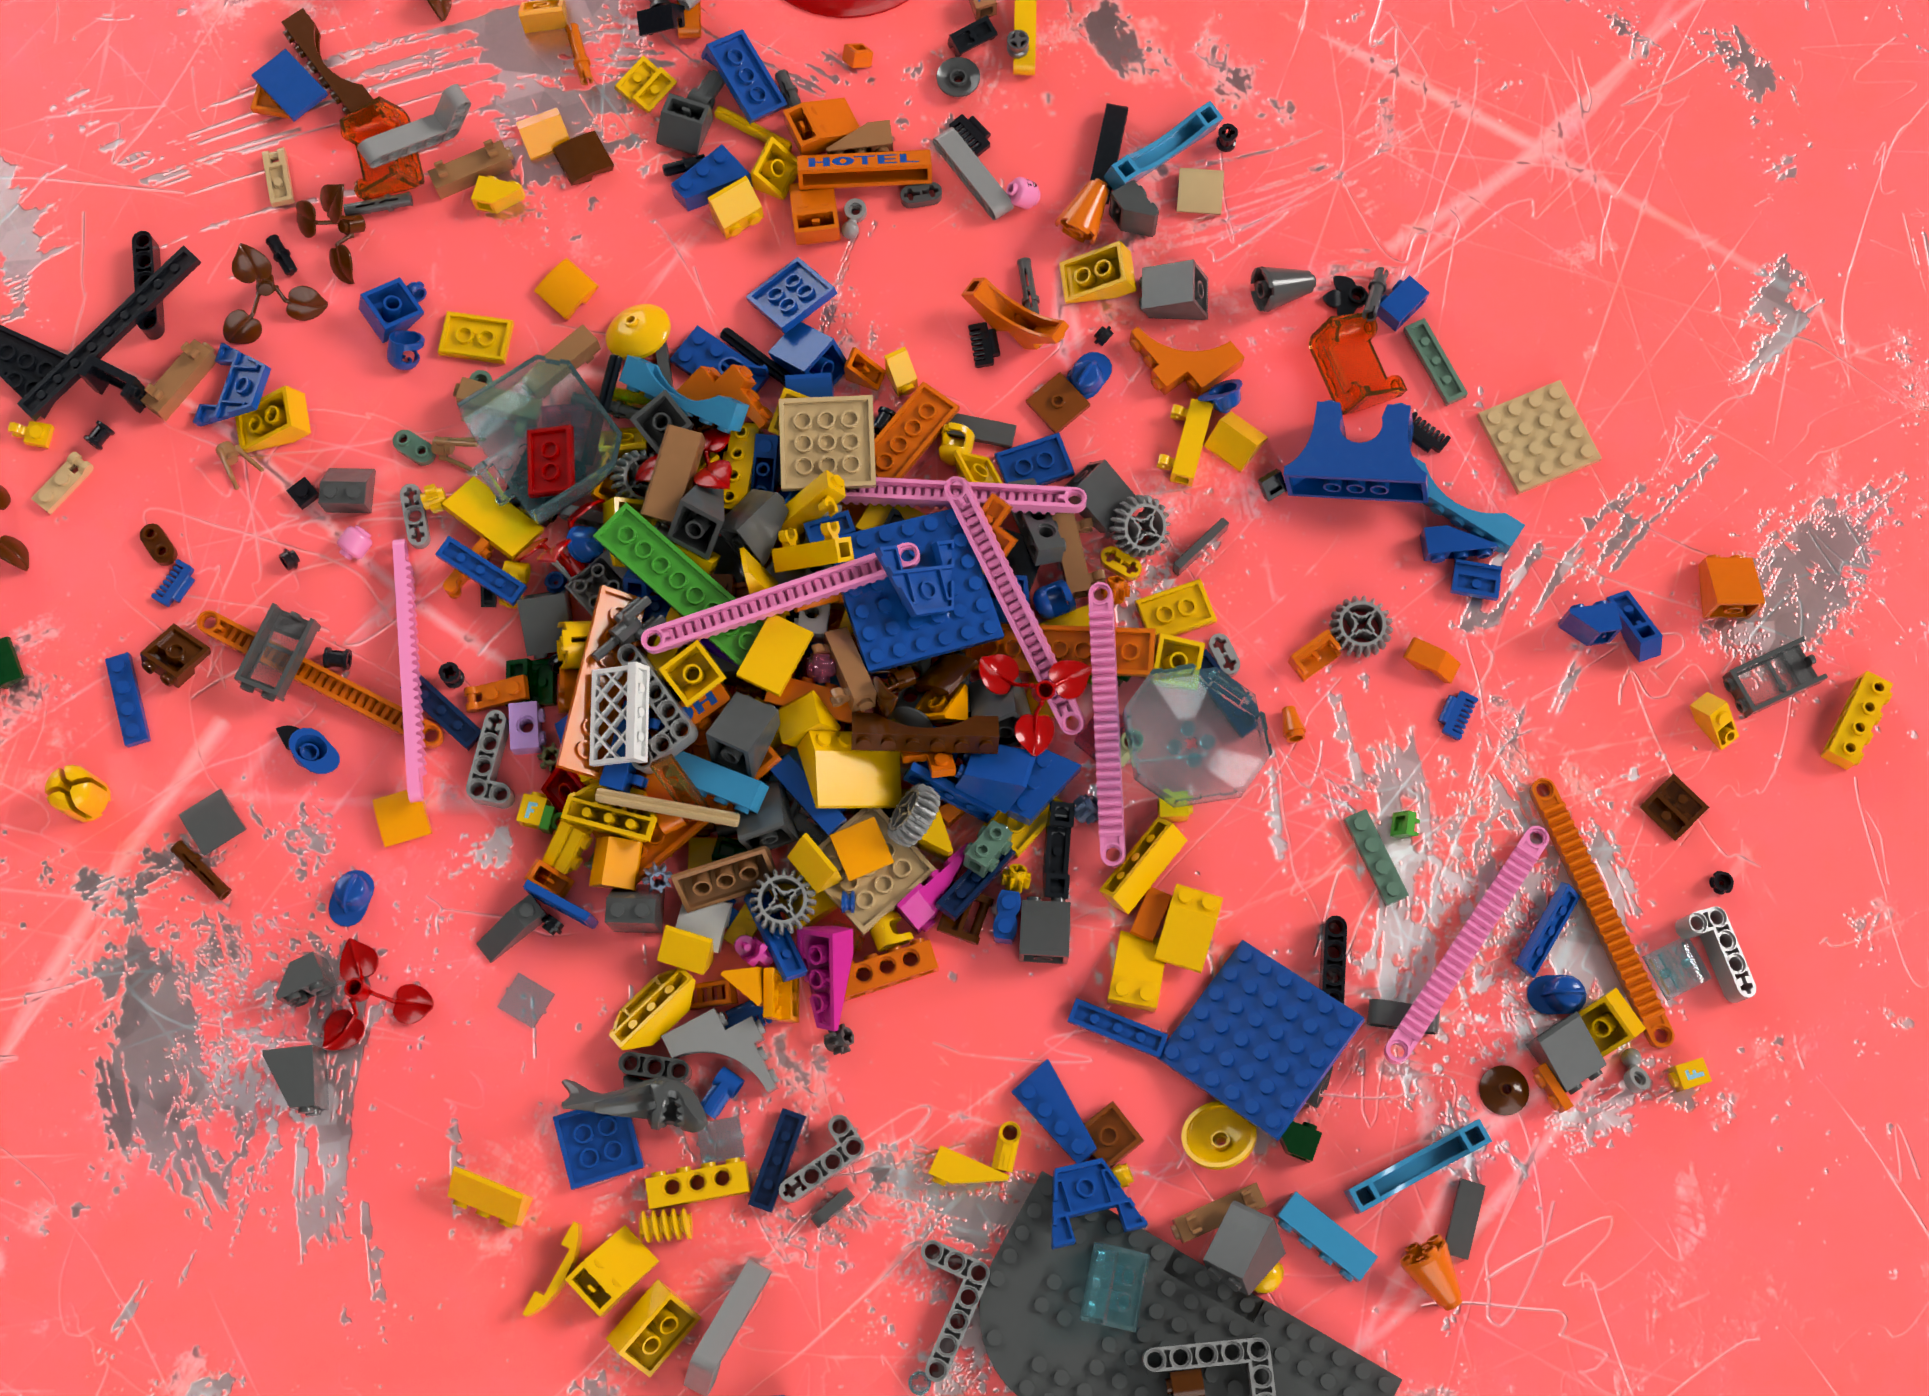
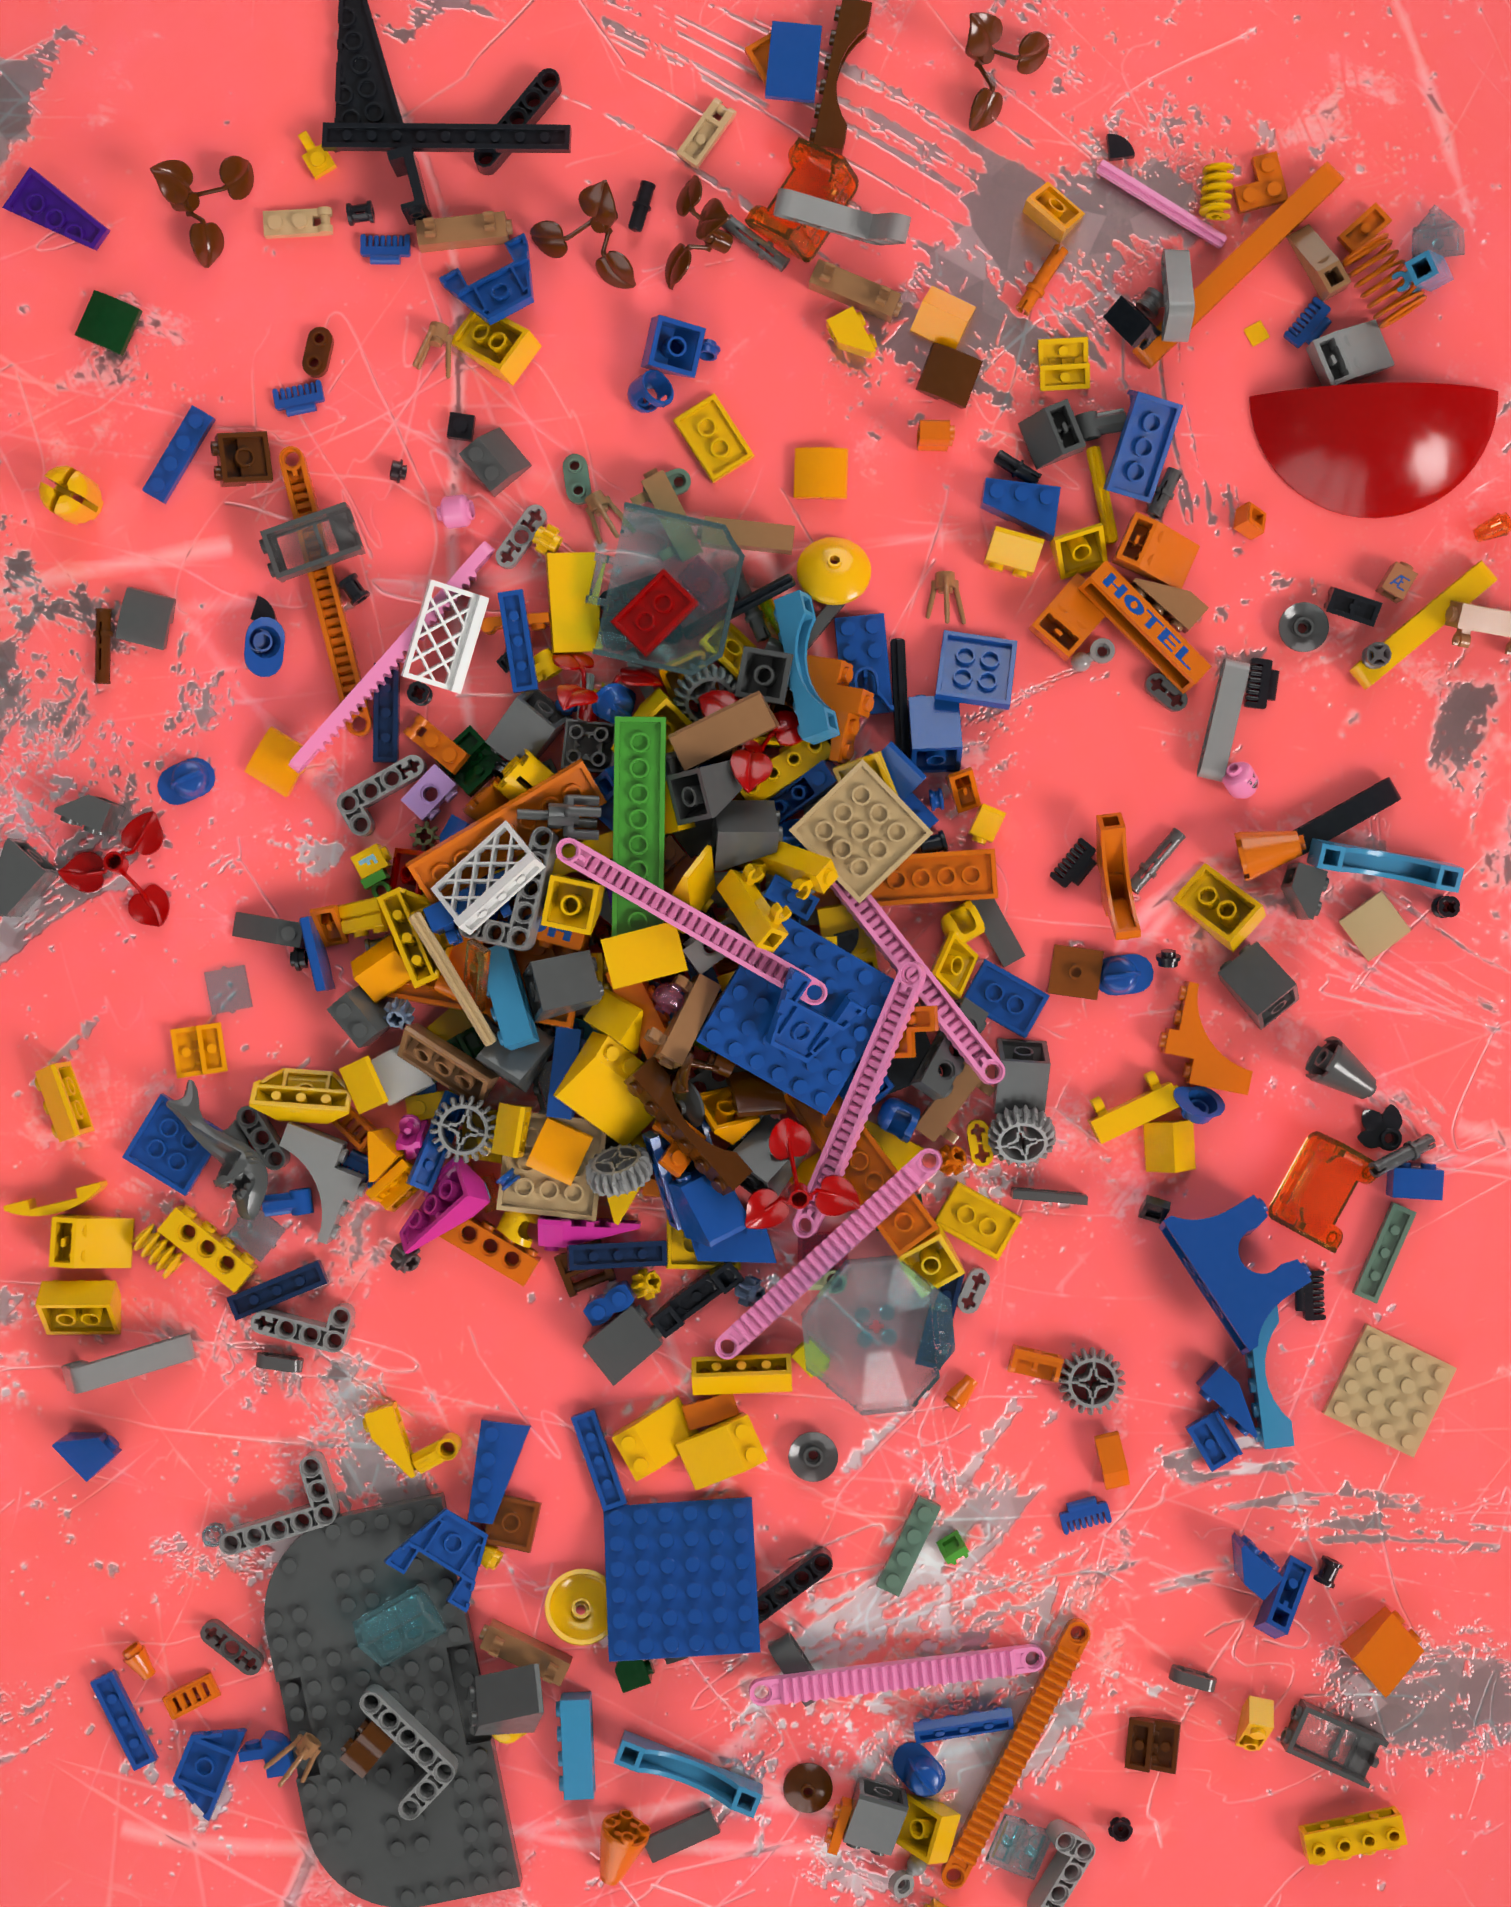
camera: 50 degrees right, 15 degrees up
sand green brick [963,820,1013,878] -> none
none -> light orange slope [170,1022,228,1079]
none -> blue piece [360,234,411,265]
none -> white fence [401,579,489,694]
none -> dark grey dish [788,1432,838,1482]
none -> orange brick [917,420,955,452]
none -> medium nougat plant [926,571,966,625]
none -> blue bush [928,788,944,811]
none -> dark grey beam [1168,1664,1217,1692]
none -> black bush [1313,1555,1344,1588]

